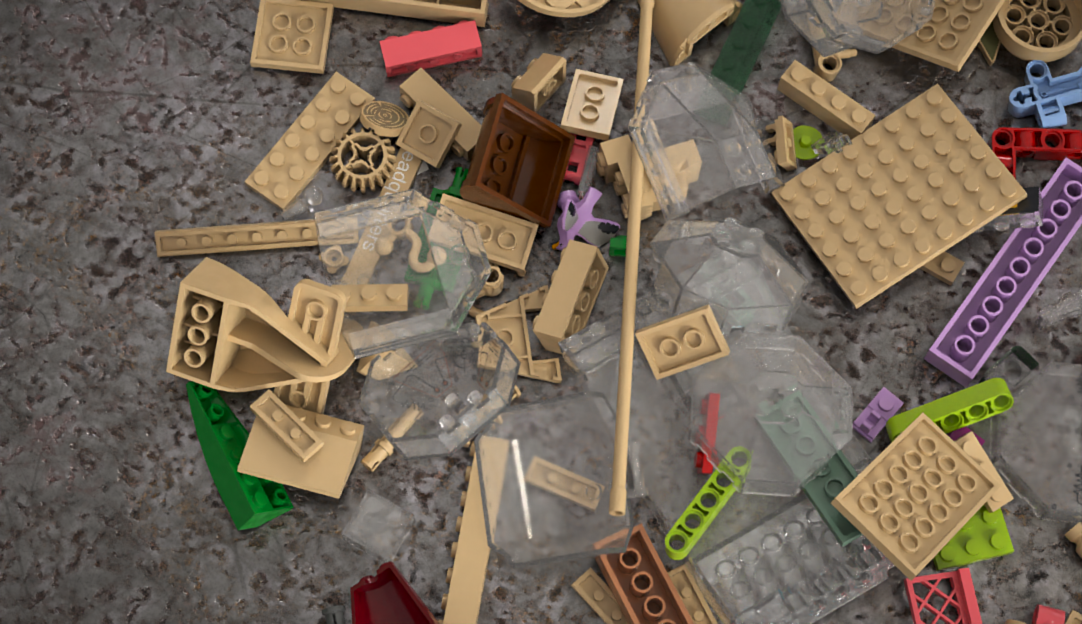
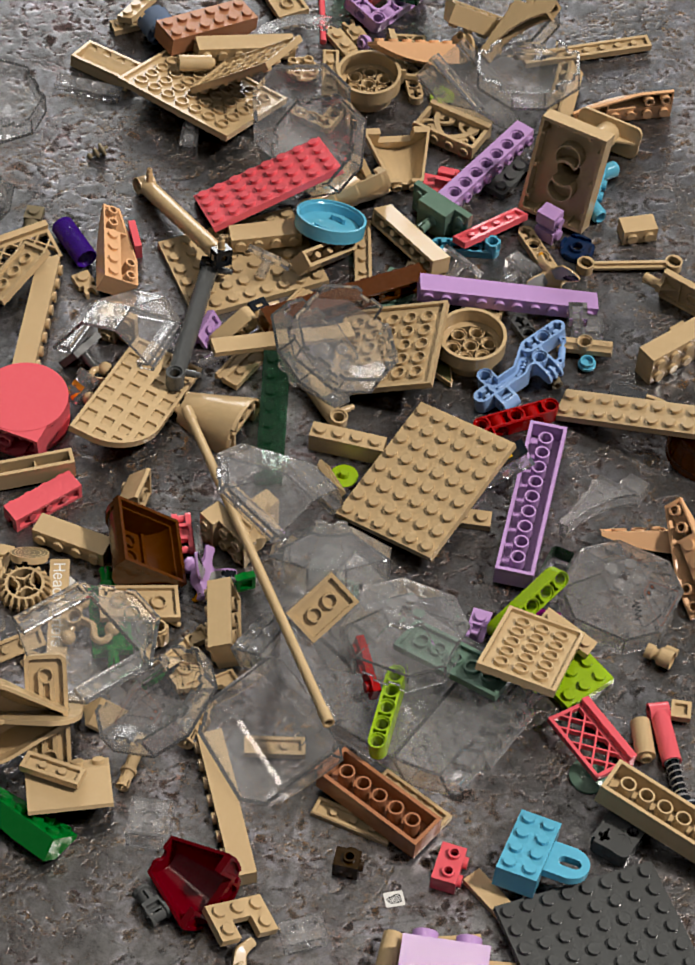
camera: 25 degrees left, 20 degrees down
tan plate [331,284,409,312] -> none
tan plate [395,100,462,168] -> none
tan plate [560,69,624,141] -> none
clear plate [811,132,852,155] -> none

